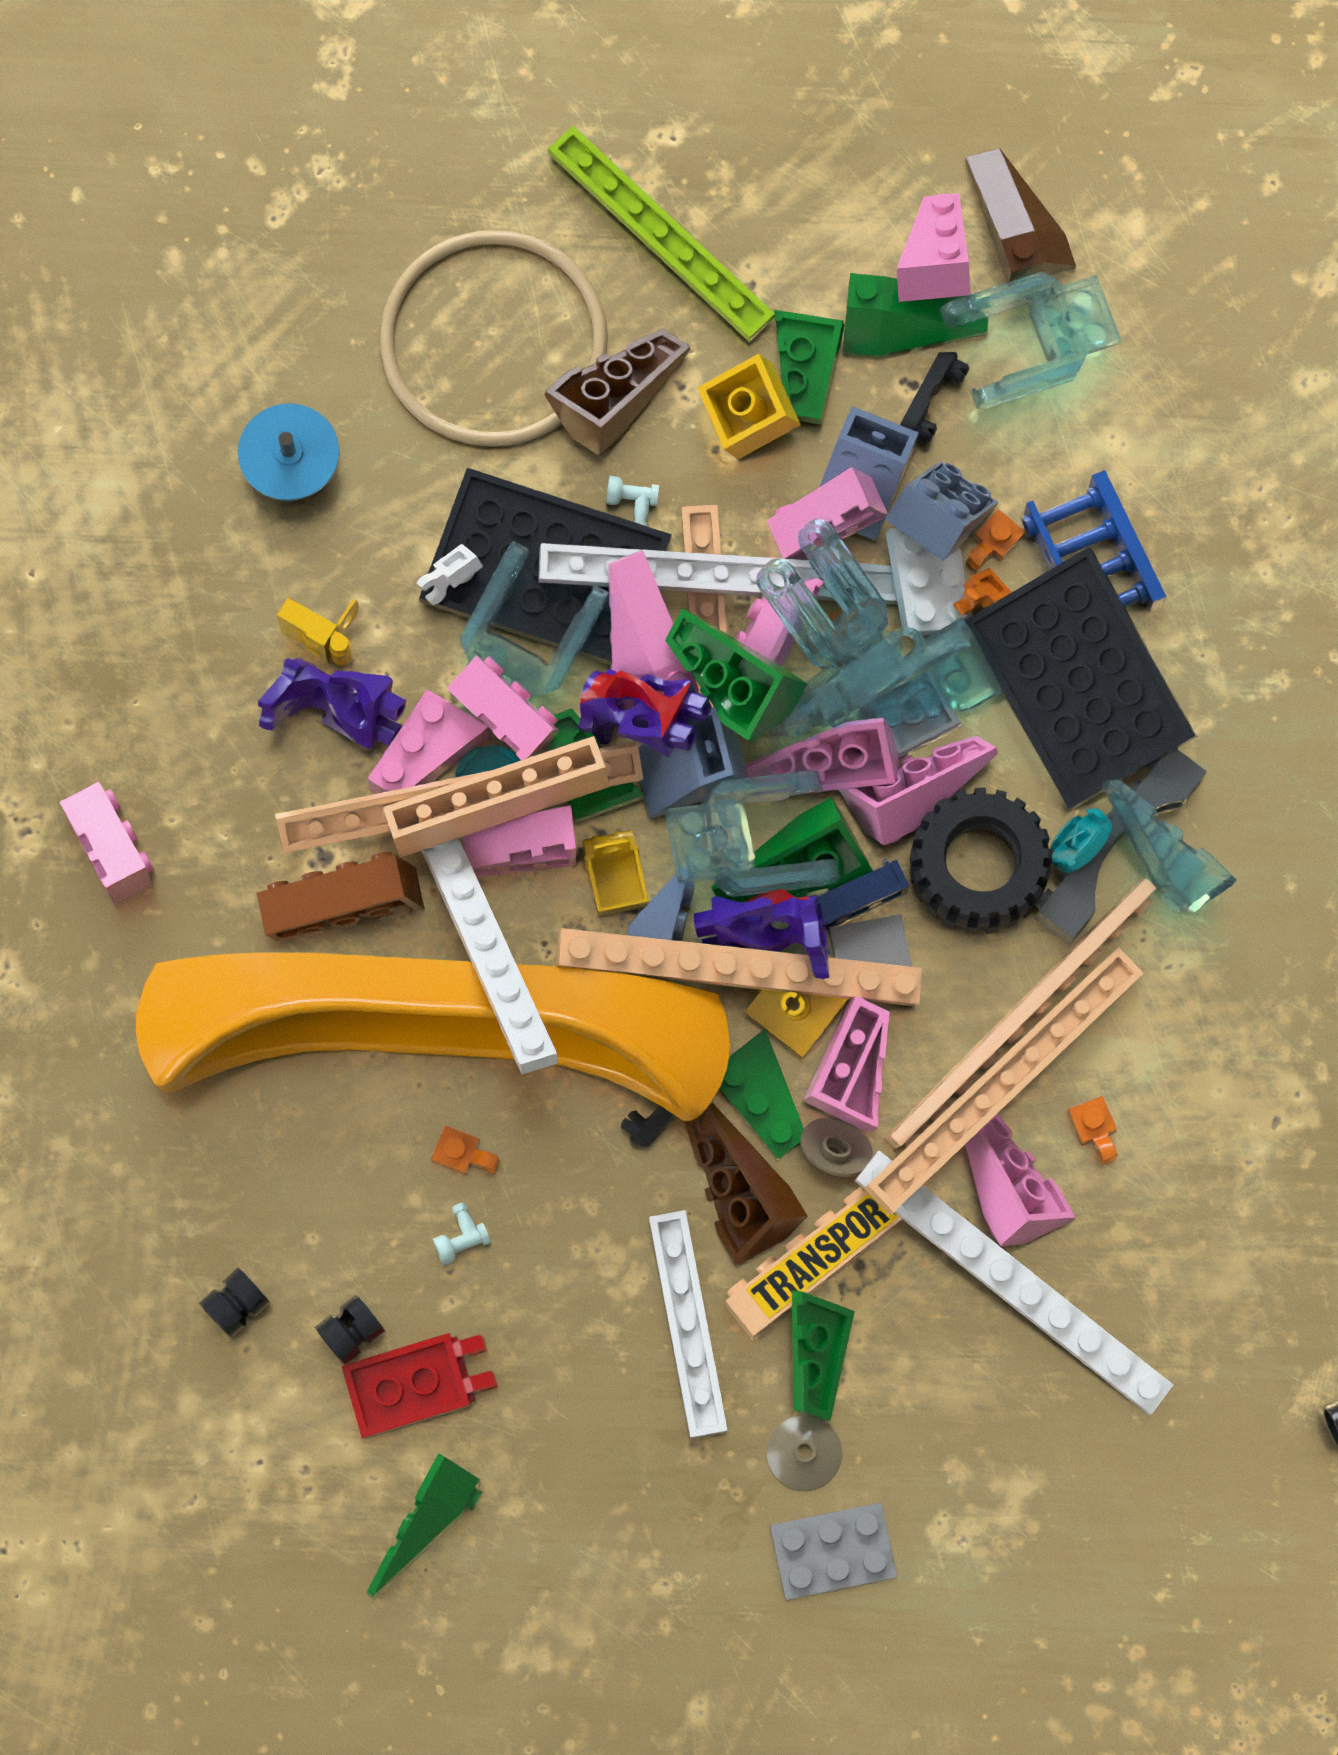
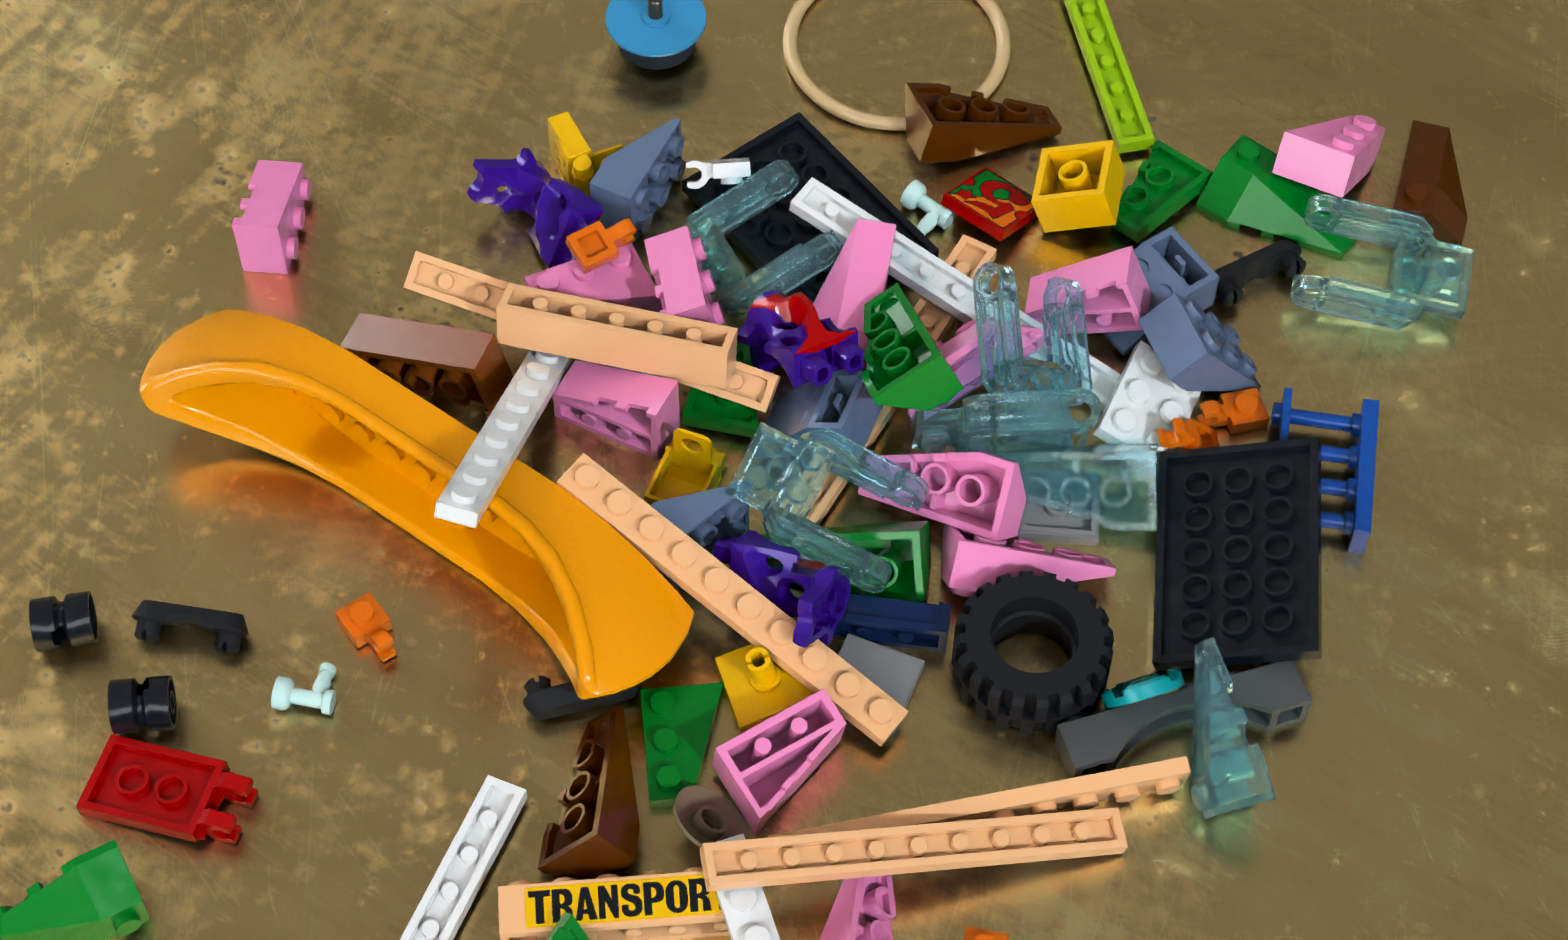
camera: 35 degrees right, 20 degrees down
none -> black piece [131,600,249,654]
none -> orange plate [565,218,637,274]
none -> sand blue slope [589,118,686,246]
none -> tile [941,167,1037,242]

